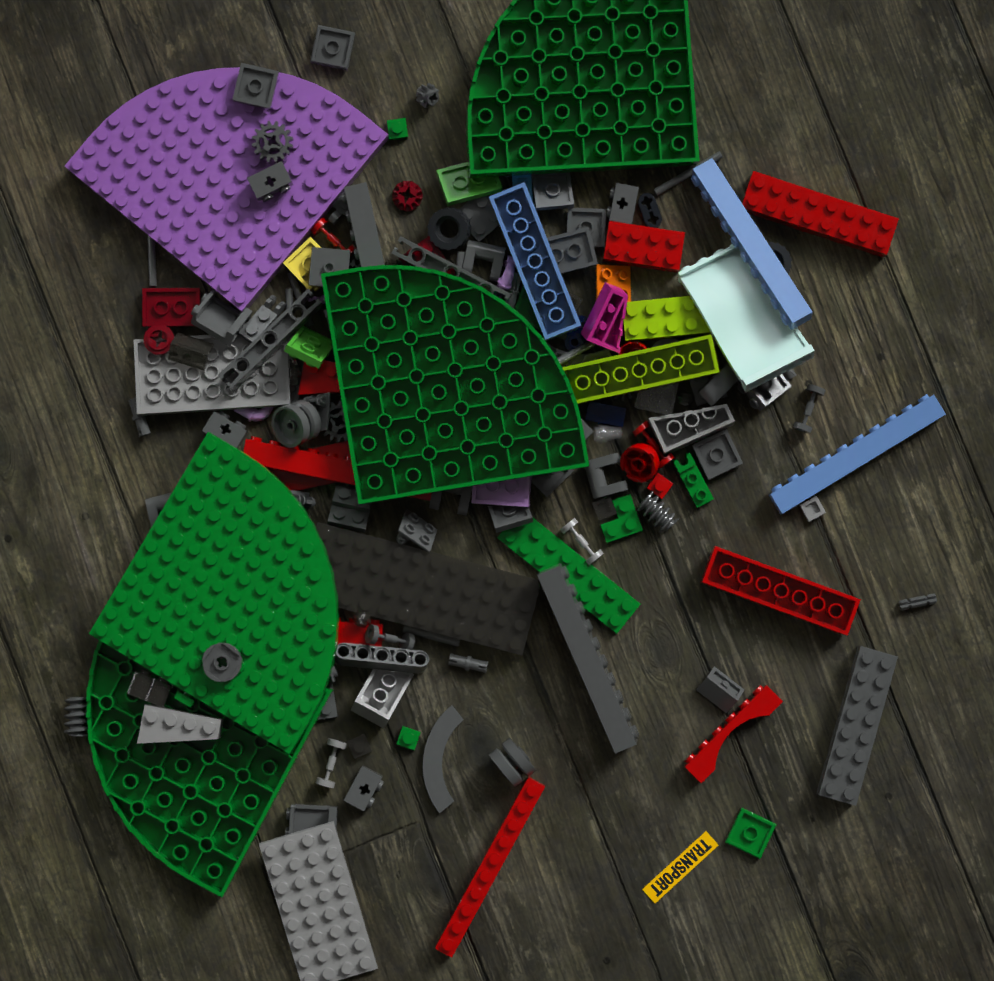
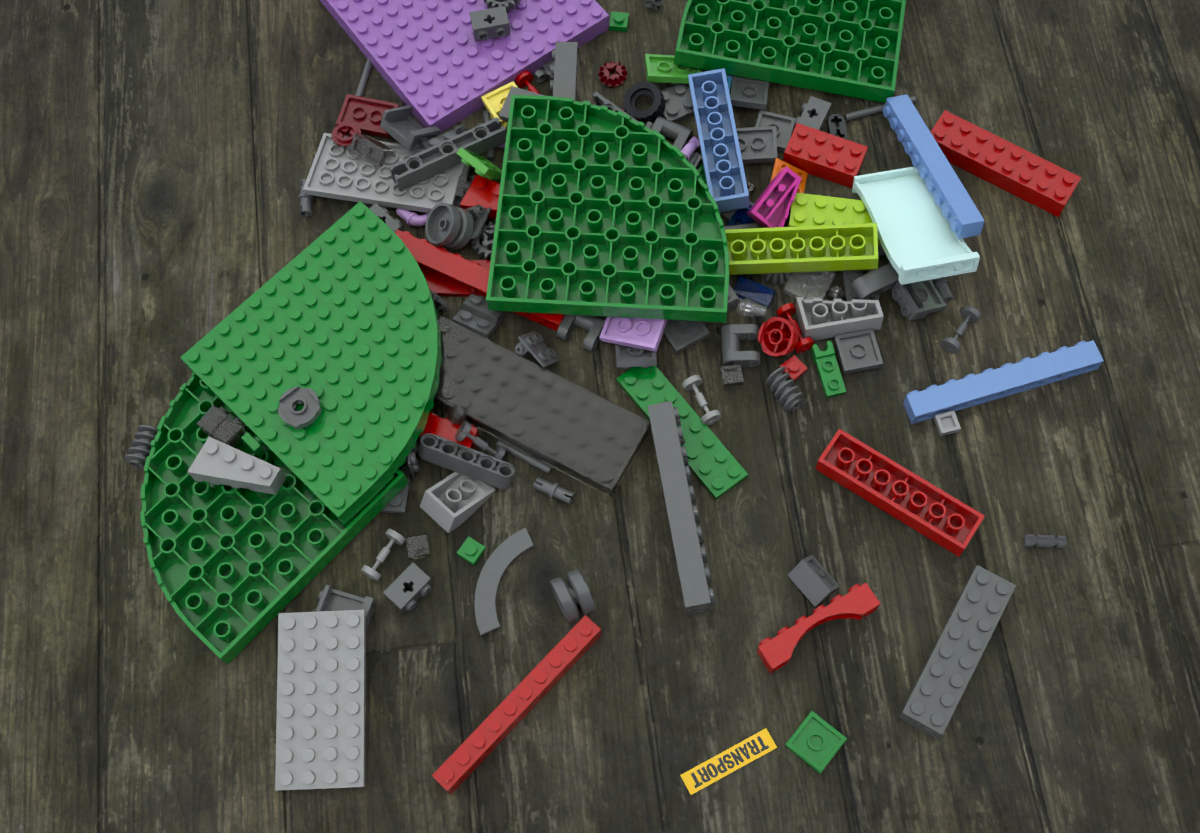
camera: 20 degrees right, 20 degrees down
green plate [600,494,643,543] -> none

